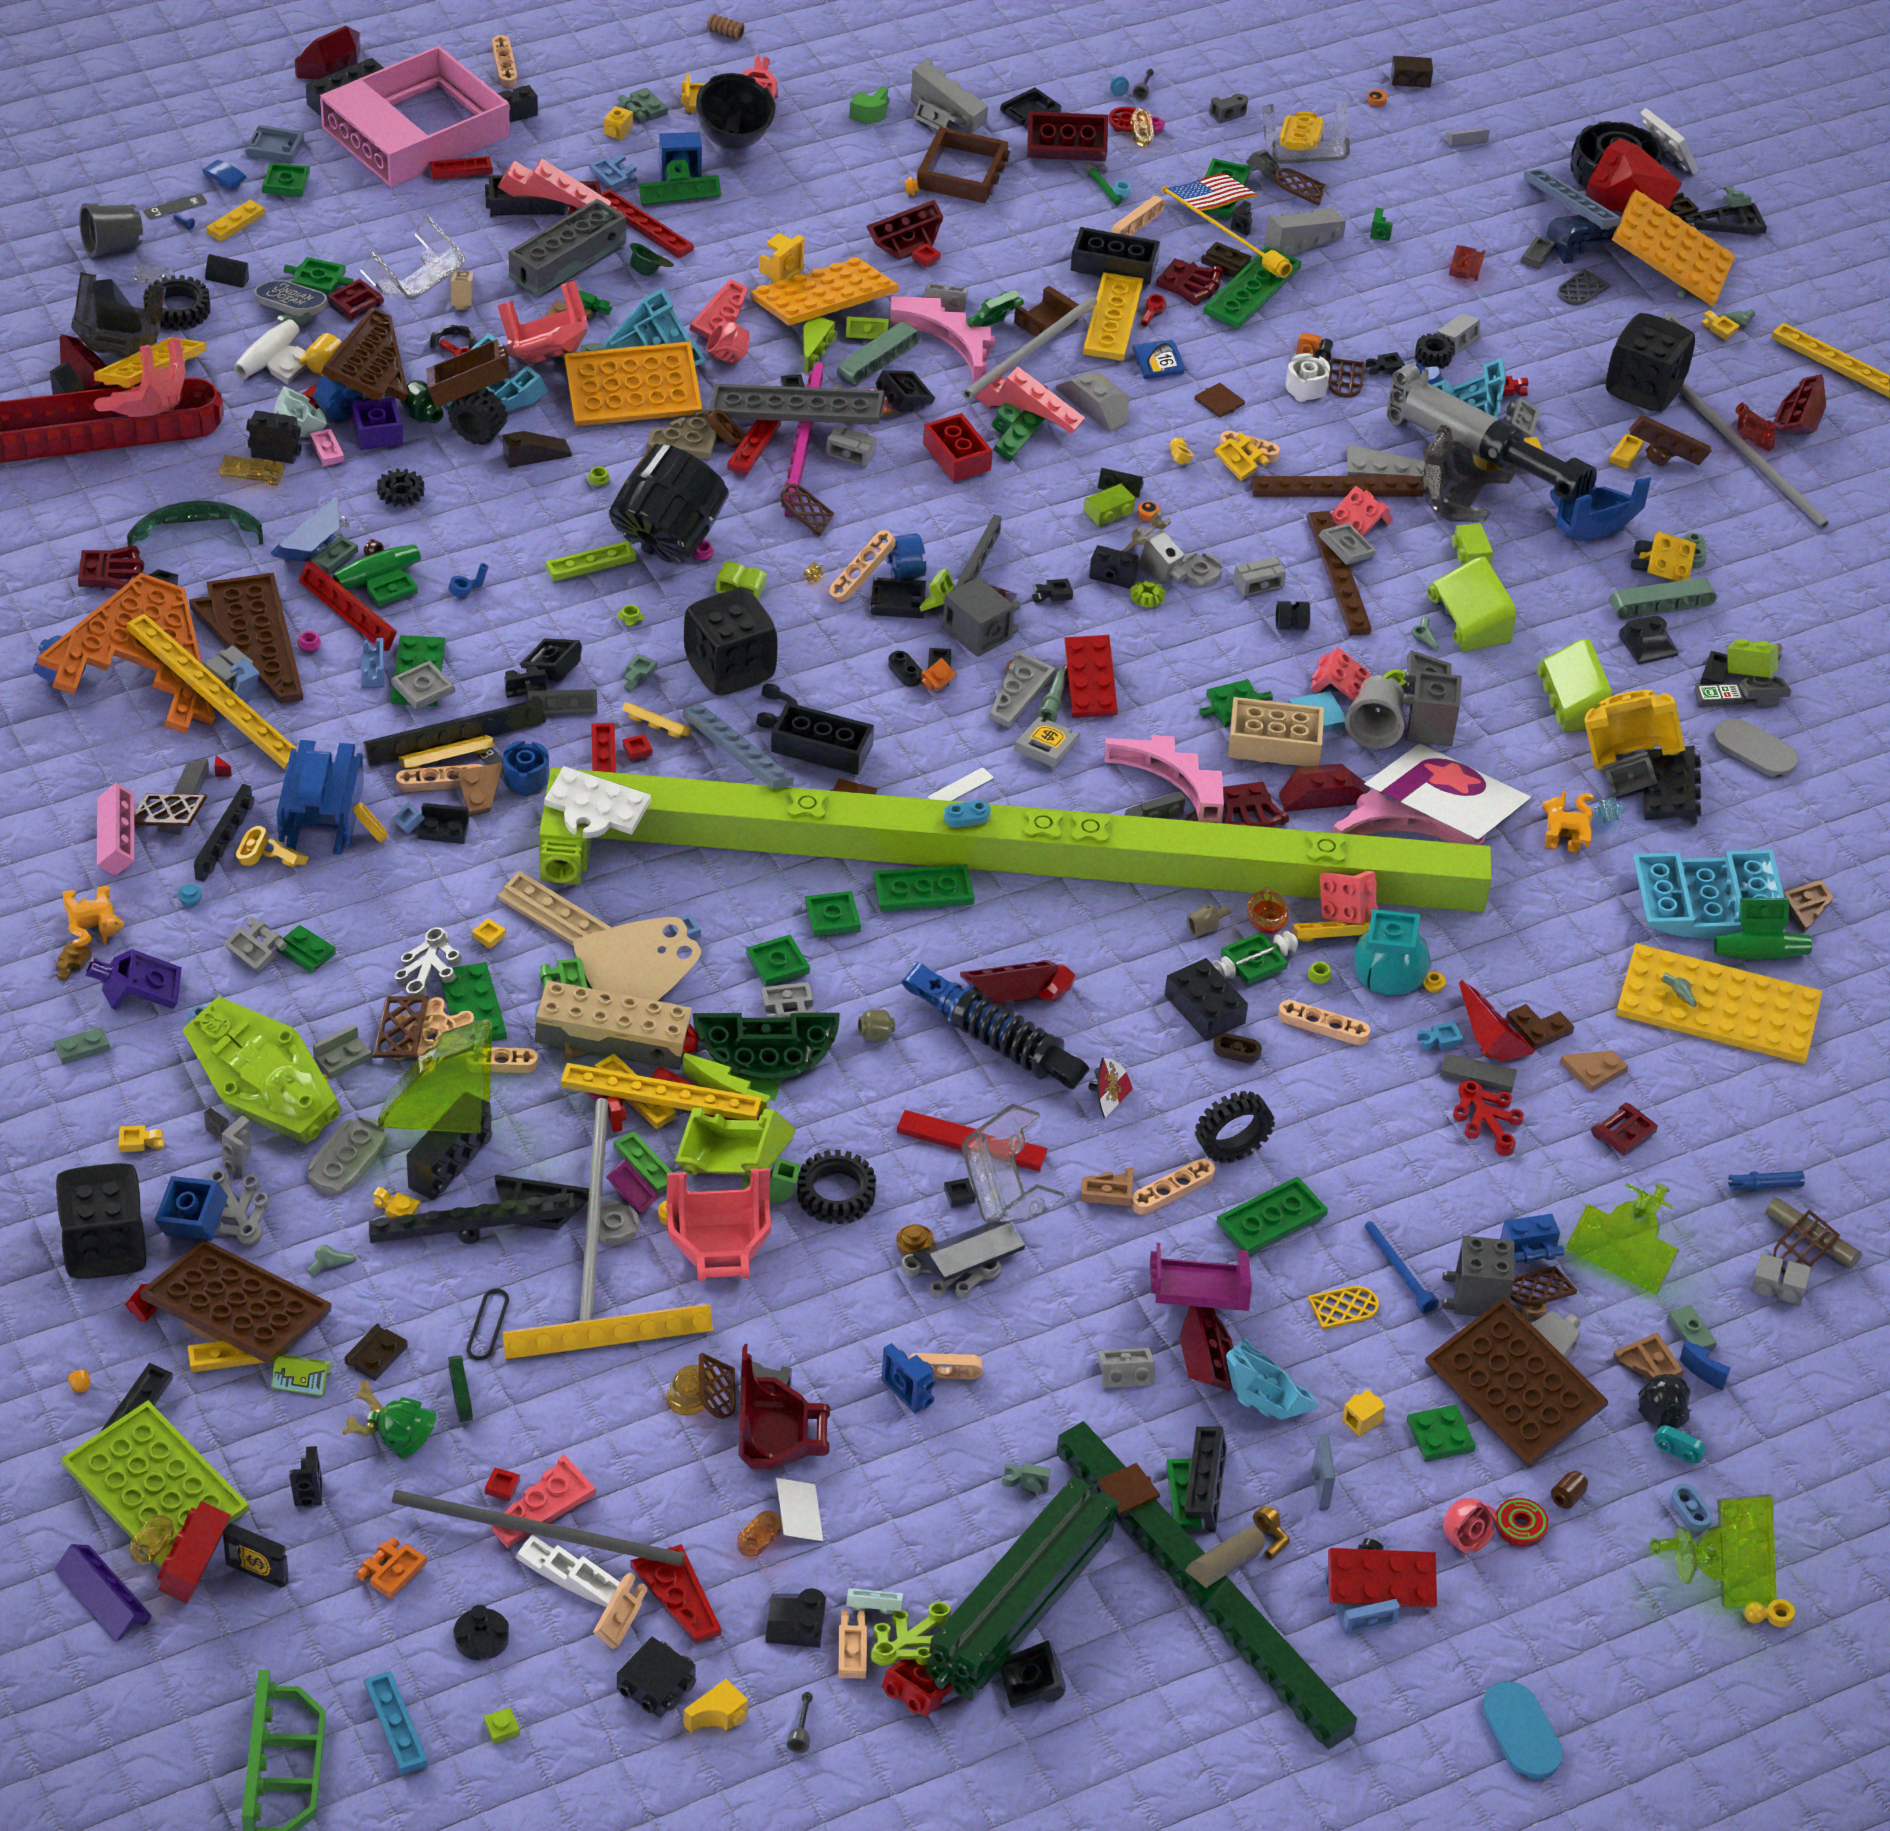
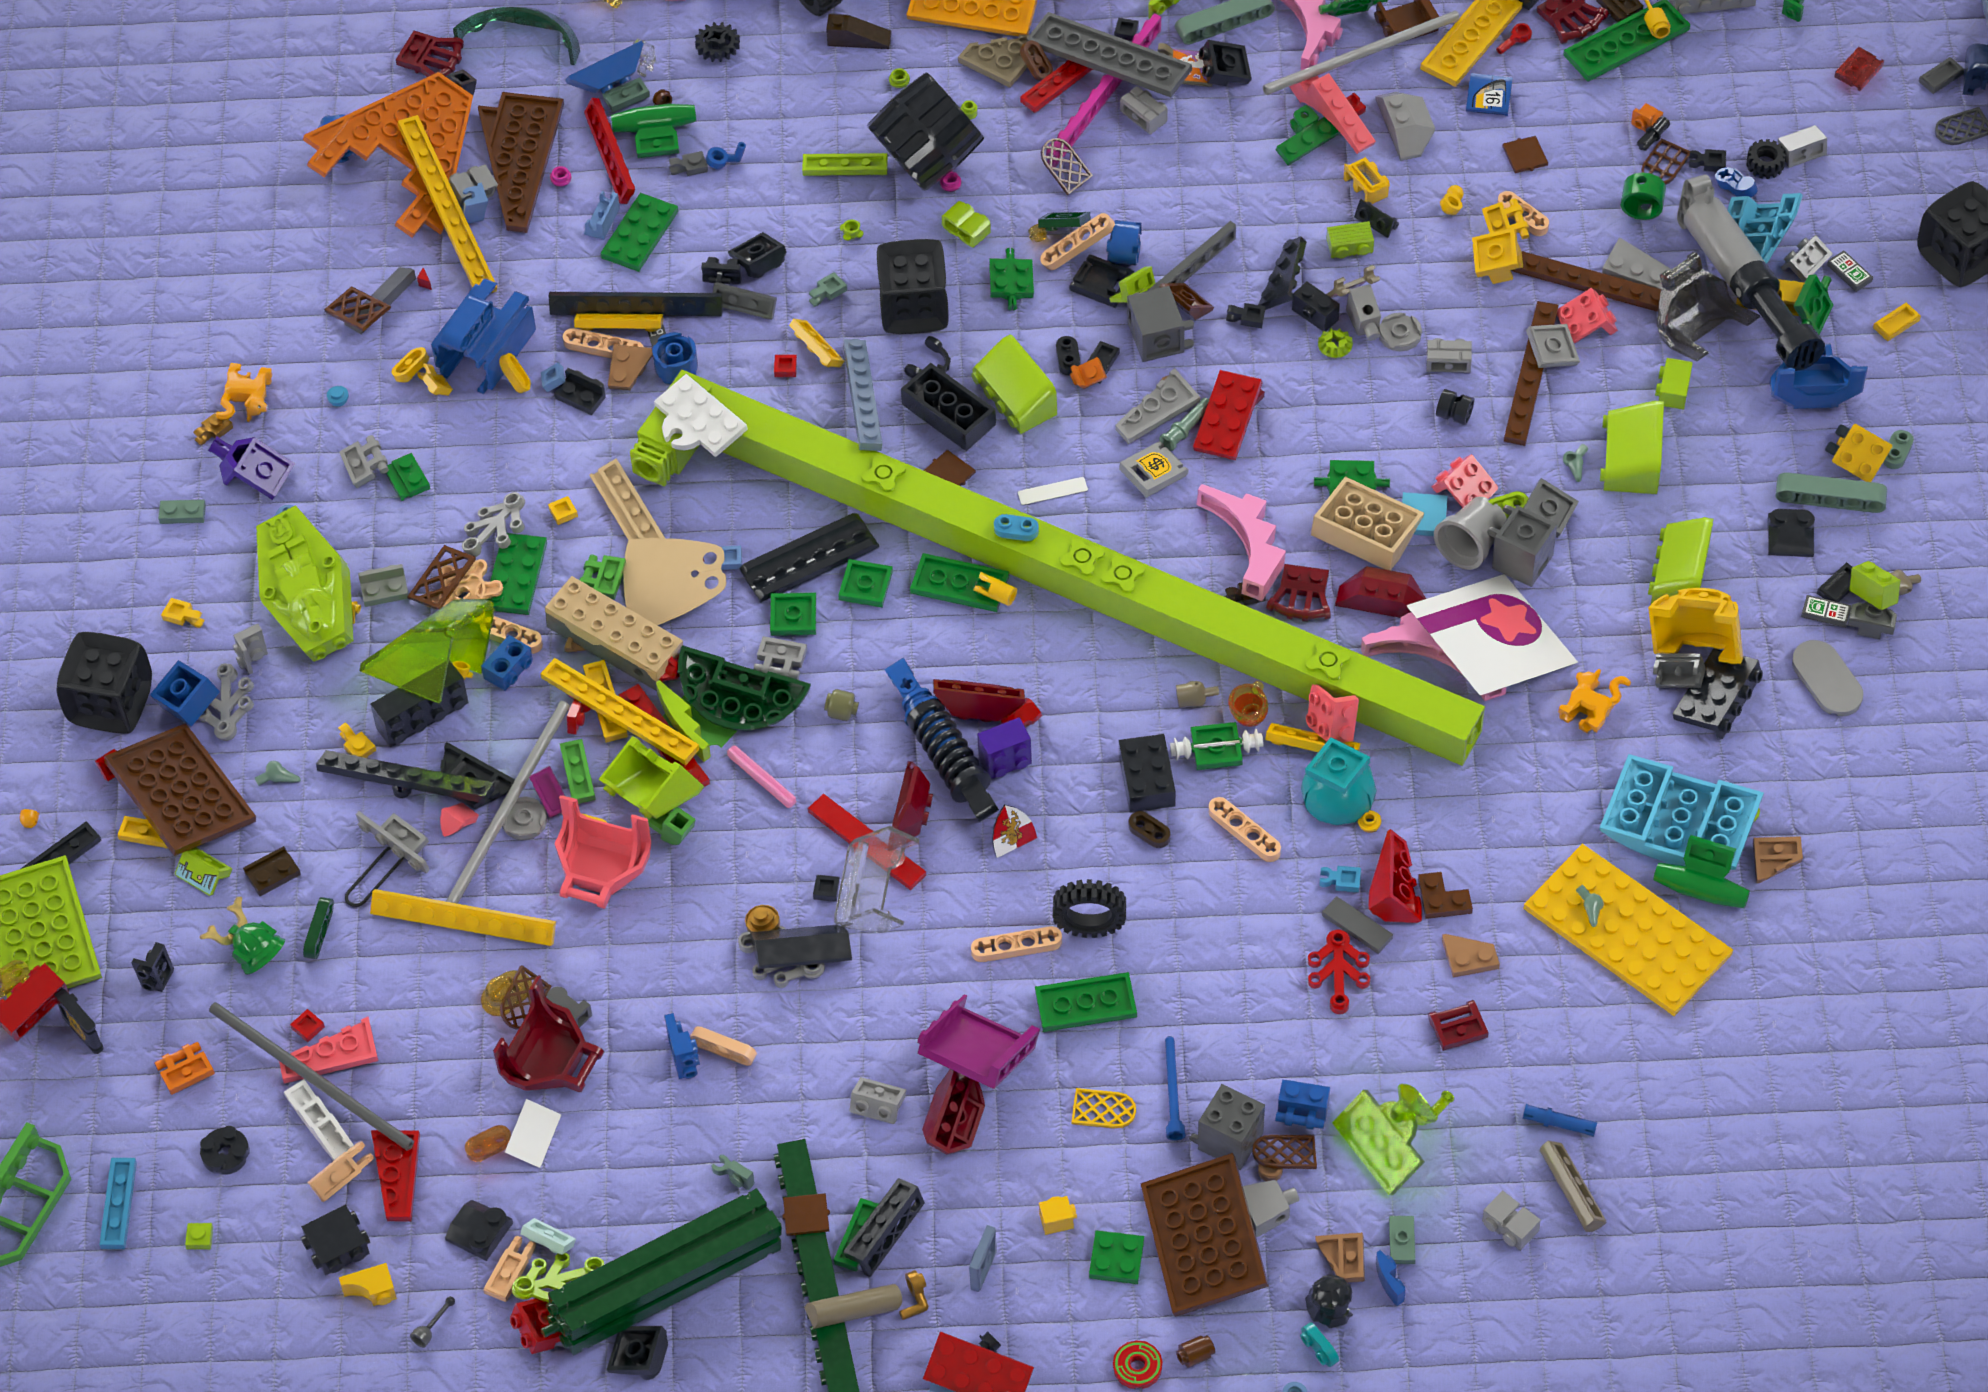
camera: 30 degrees right, 10 degrees up
bright pink brick [97,783,134,876] -> none
black plate [194,784,254,882] -> none
clear smoke tile [204,1107,229,1141] -> none
light grey tile [308,1117,386,1195] -> none
light grey tile [391,661,455,710] -> none
red plate [591,723,616,773] -> none
black tyre [797,1149,876,1224] -> none
red brick [923,413,993,482] -> none
medium nougat wing [1080,1167,1134,1206] -> none
dark grey hinge [1125,792,1186,819] -> none
orange tile [1137,502,1160,522] -> none
medium azure wedge [1226,1338,1319,1420] -> none
white brick [1286,353,1330,402] -> none
lime plate [1308,962,1332,984] -> none
coral cylinder [1443,1498,1497,1553] -> none
red plate [1502,376,1529,397] -> none
clear light blue gear [1594,797,1624,823] -> none
reddish brown plate [1629,414,1712,466] -> none
reddish brown window [1773,1210,1840,1273] -> none
none -> light grey bracket [356,811,429,874]
none -> coral tile [440,803,479,837]
none -> blue brick [481,635,533,691]
none -> dark grey plate [669,151,708,176]
none -> bright pink axle [727,745,797,808]
none -> black plate [739,513,879,603]
none -> dark red wedge [888,761,933,847]
none -> lime windscreen [971,334,1057,434]
none -> yellow hinge [974,572,1017,606]
none -> dark purple brick [977,717,1032,779]
none -> green plate [989,248,1034,311]
none -> dark green plate [1038,212,1091,231]
none -> black wing [1258,236,1307,310]
none -> yellow window [1343,157,1390,204]
none -> yellow panel [1472,228,1523,284]
none -> green piece [1620,172,1666,220]
none -> green plate [1794,274,1834,335]
none -> tile [1827,250,1873,292]

